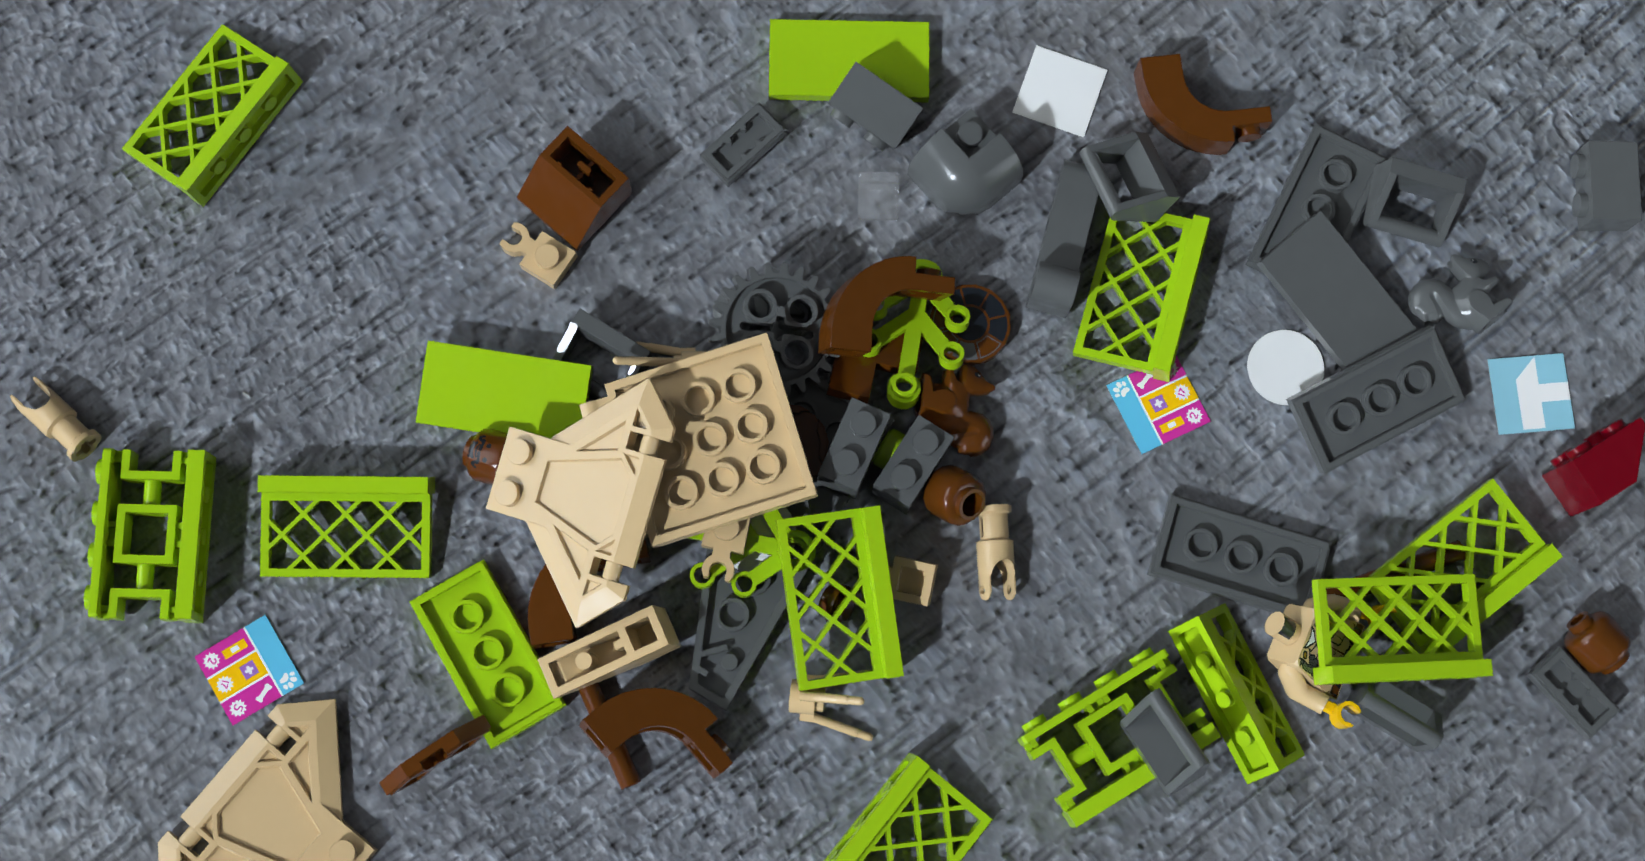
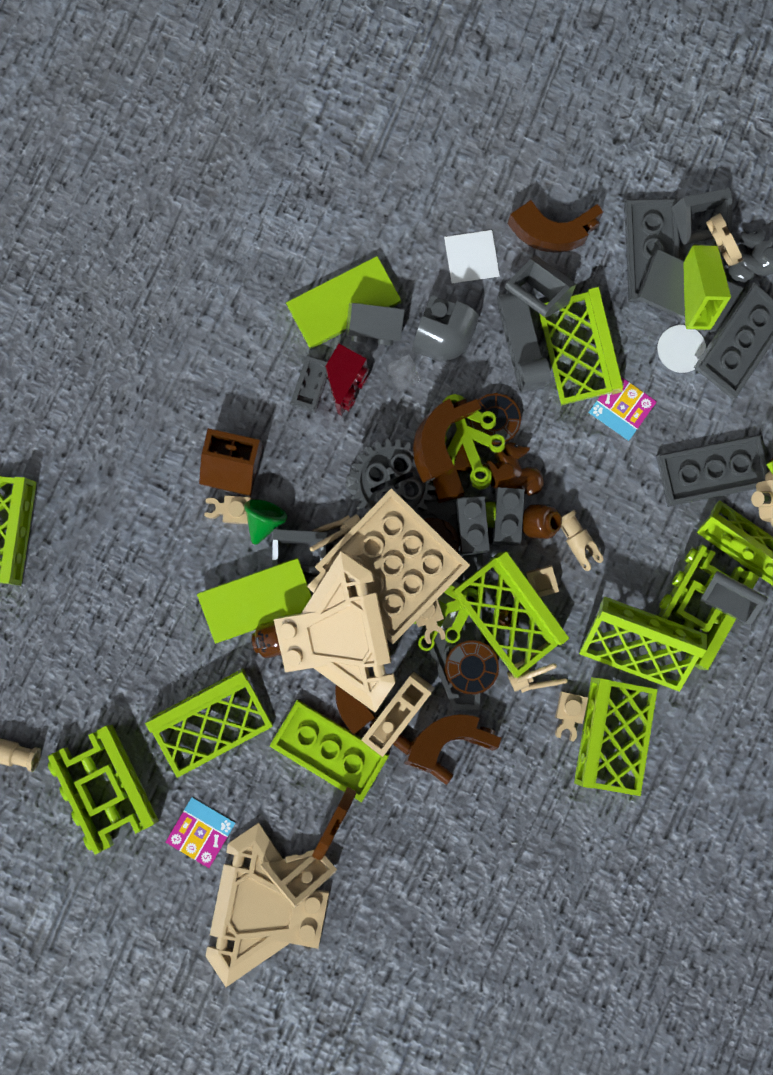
camera: 25 degrees left, 5 degrees up
none -> green hat [244,499,287,545]
none -> tan wing [260,850,337,908]
none -> dark red slope [325,343,369,416]
none -> tile [445,640,499,694]
none -> tan plate [555,691,588,741]
none -> lime fence [579,596,707,692]
none -> lime slope [683,245,731,330]
none -> tan plate [706,213,743,267]

